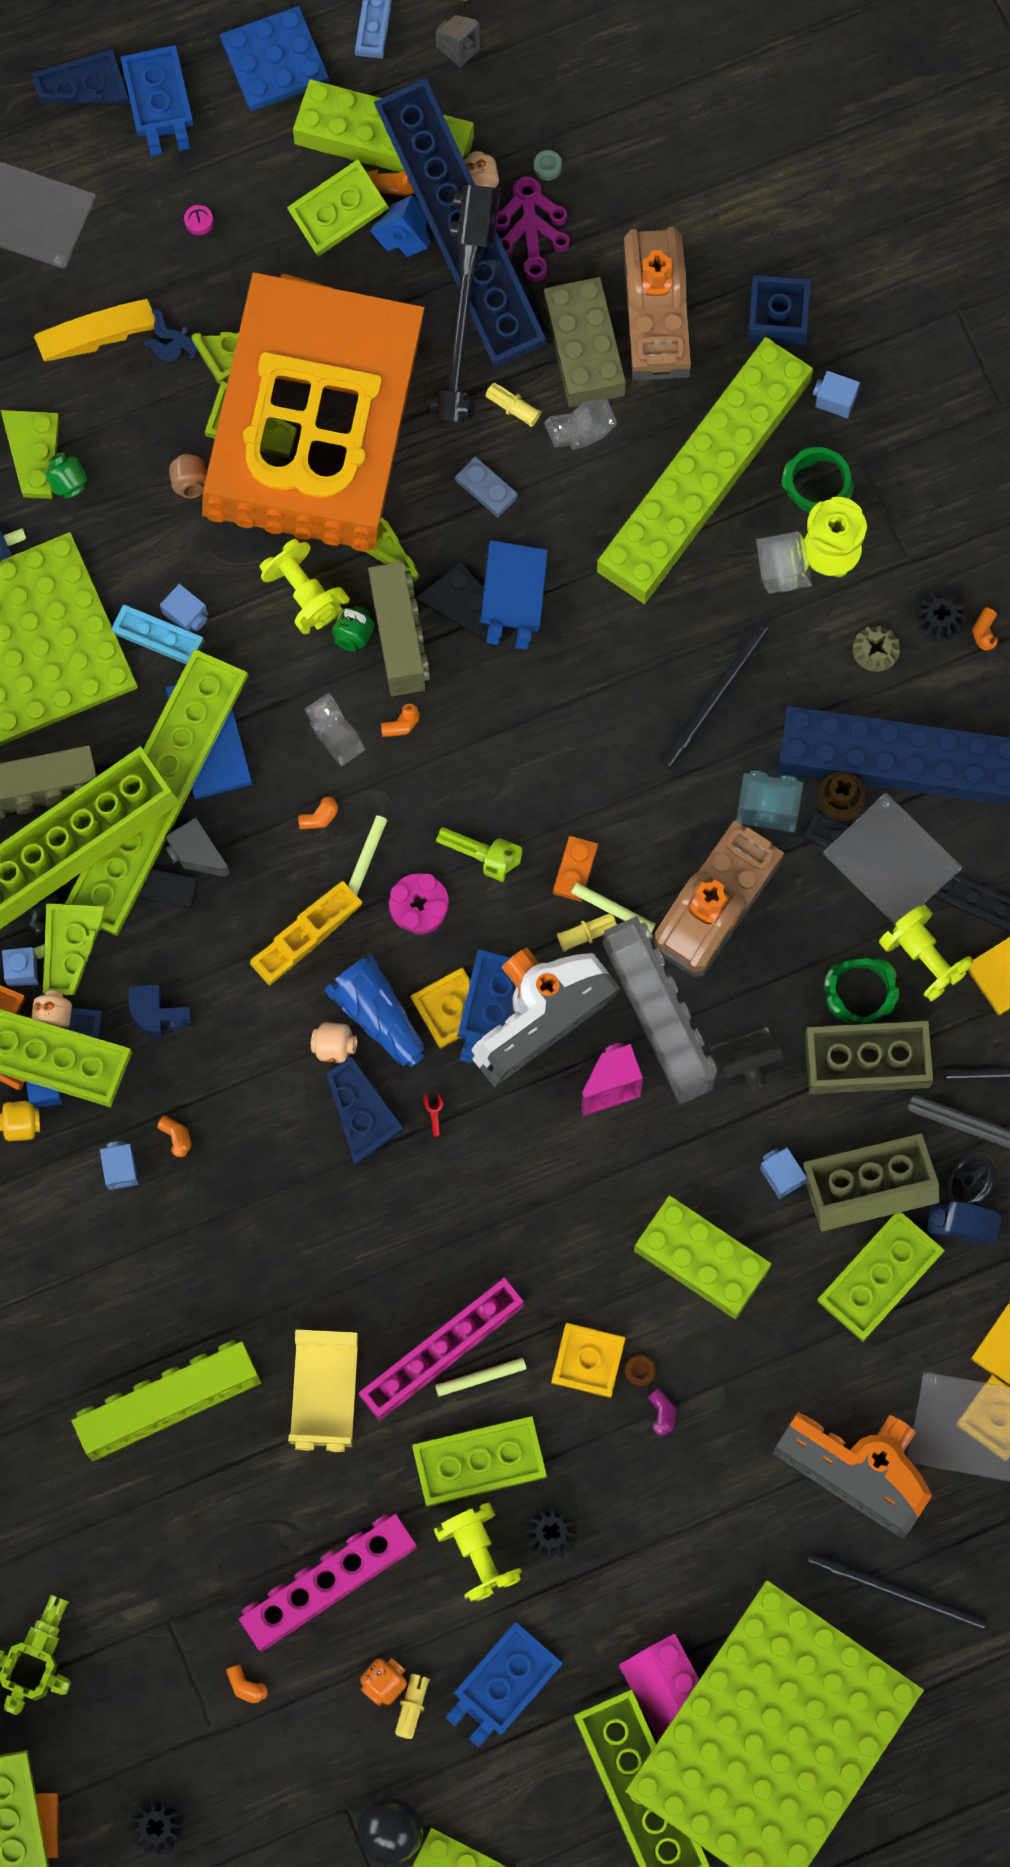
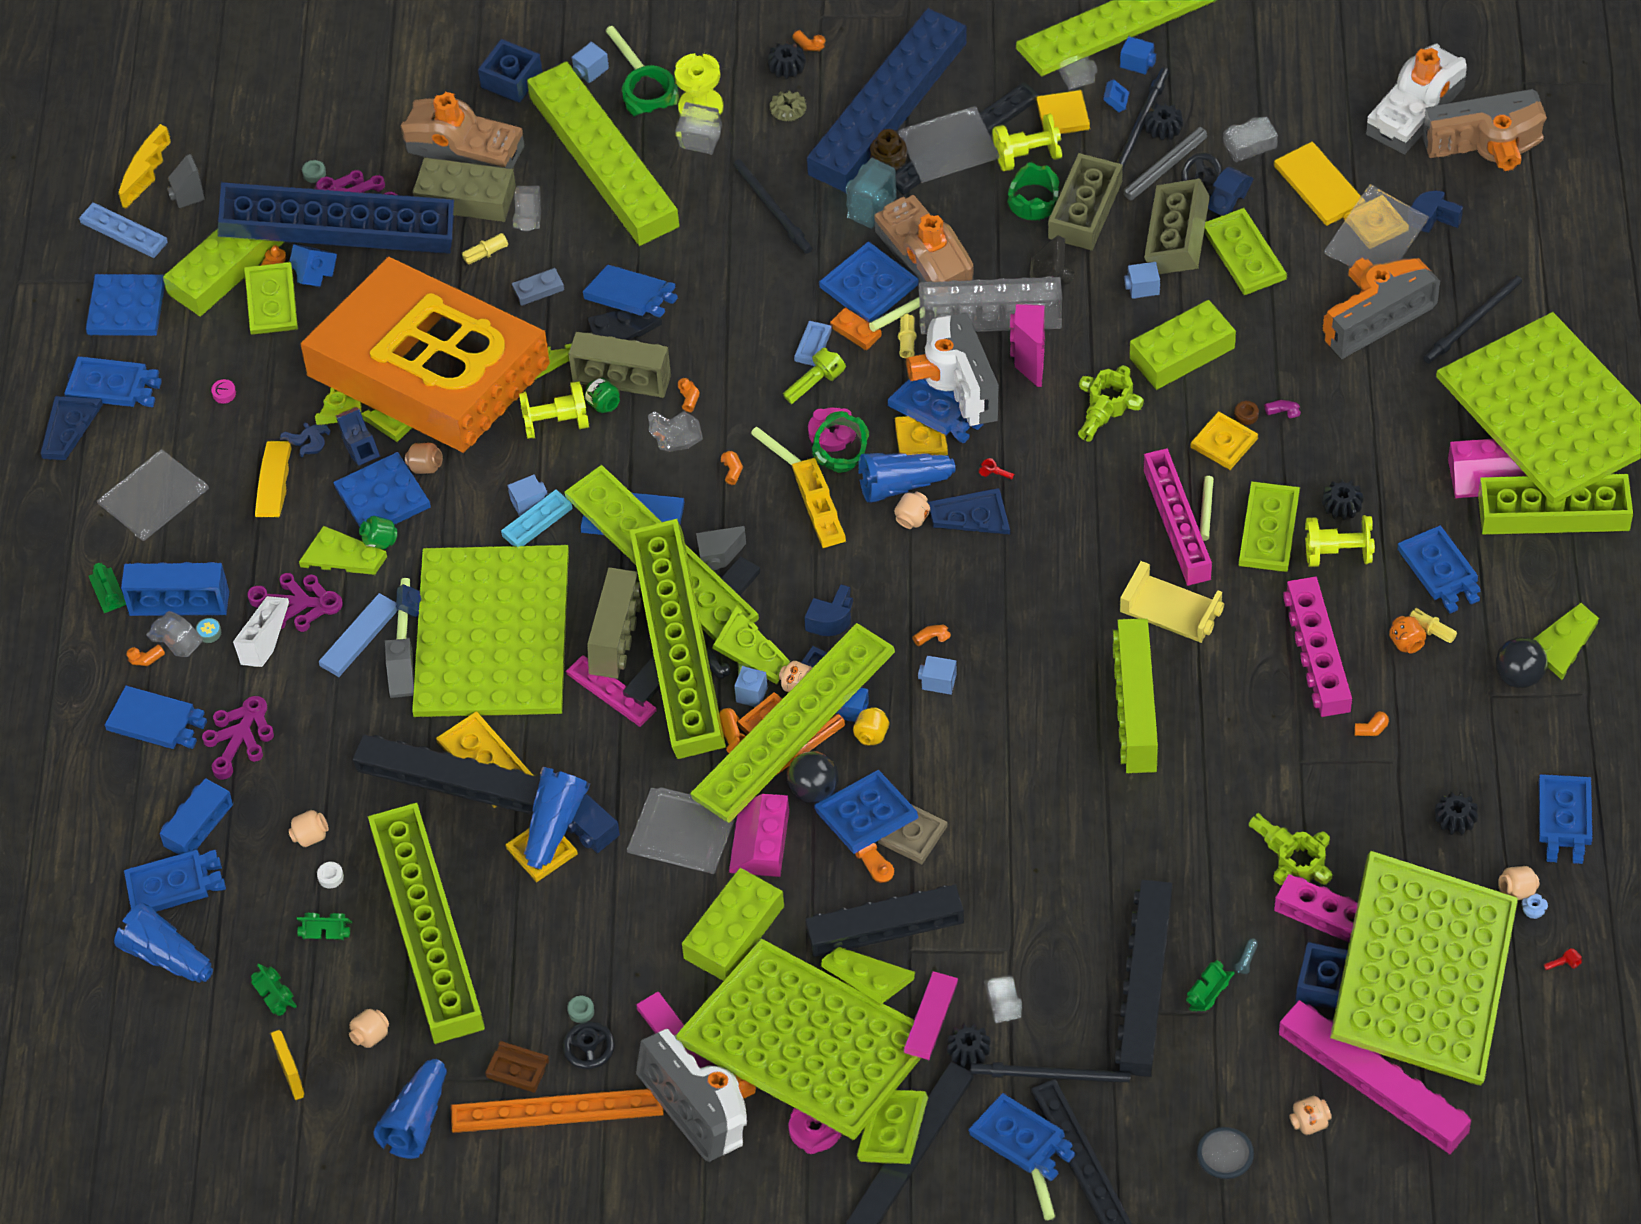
camera: 65 degrees left, 20 degrees down
black bar [430,185,501,422] -> none
none -> blue plate [334,452,431,527]
none -> dark blue brick [335,407,380,466]
none -> yellowish green bar [606,26,644,70]
none -> medium blue tile [794,321,832,366]
none -> green piece [812,411,869,473]
none -> blue plate [819,242,919,323]
none -> lime piece [1078,365,1144,442]

